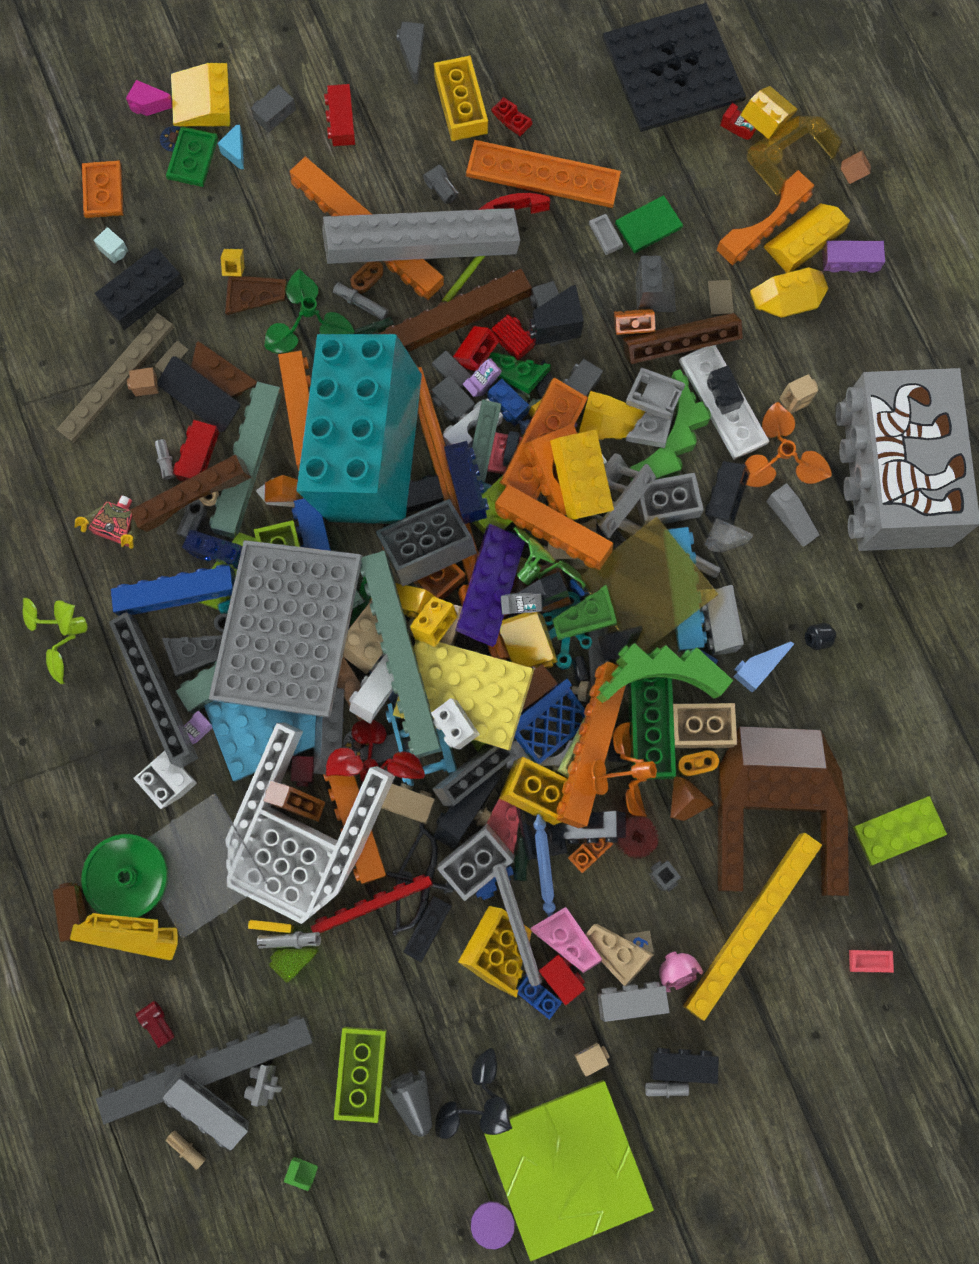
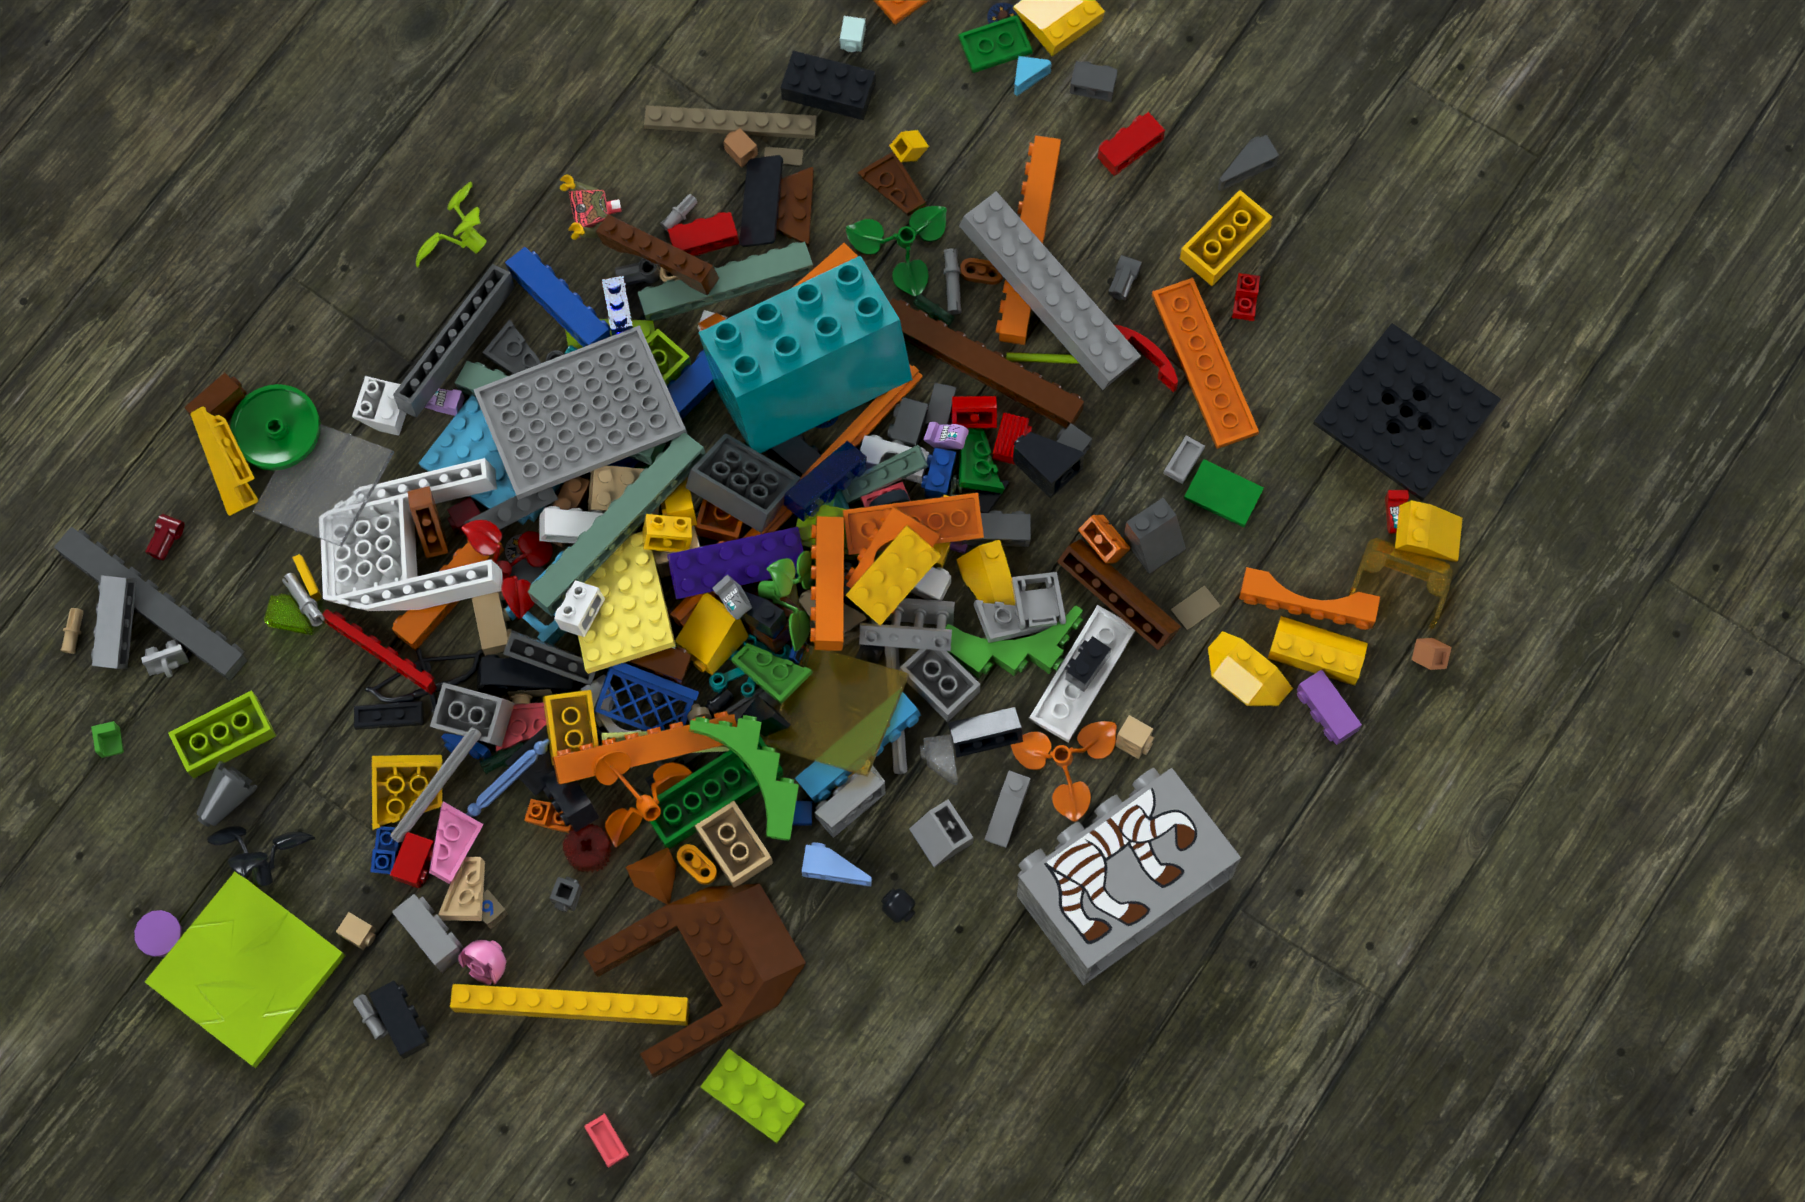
camera: 65 degrees right, 5 degrees down
none -> light grey slope [909,799,973,868]

